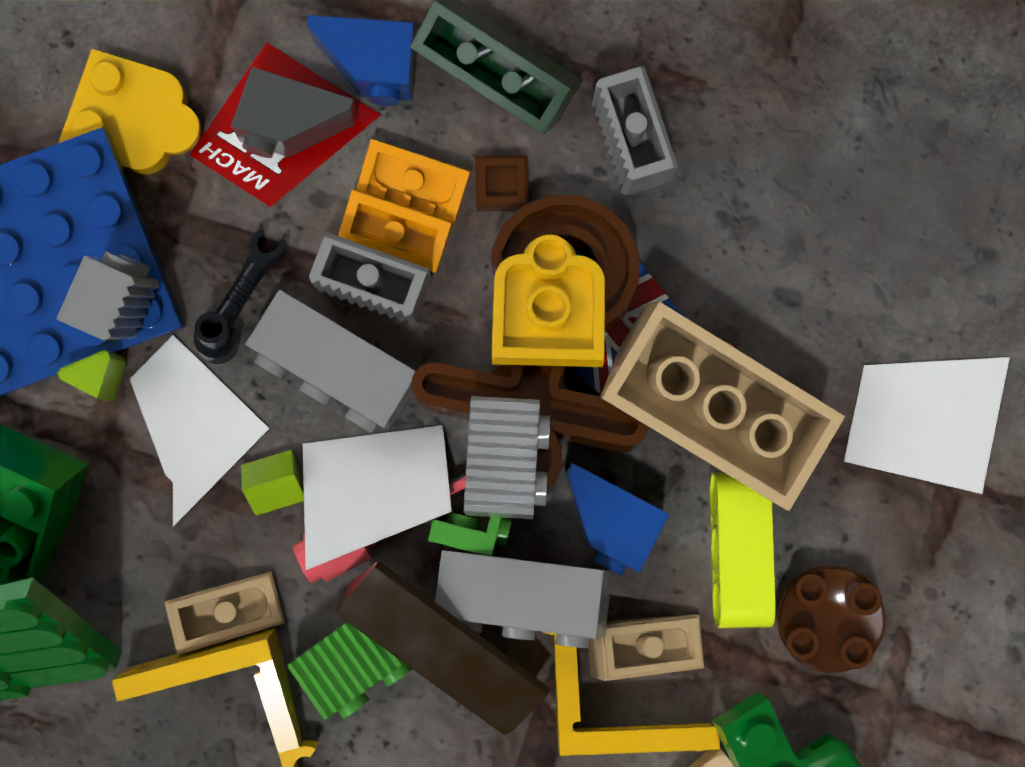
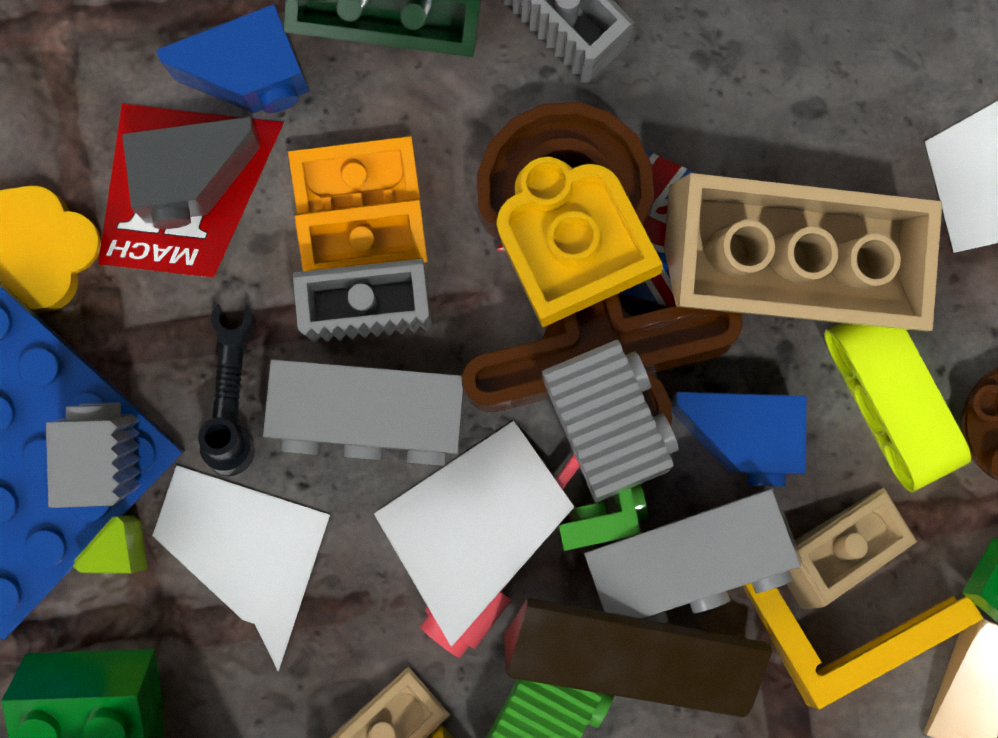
camera: 25 degrees left, 0 degrees up
lime slope [241,450,304,516] -> none
reddish brown tile [475,155,528,212] -> none

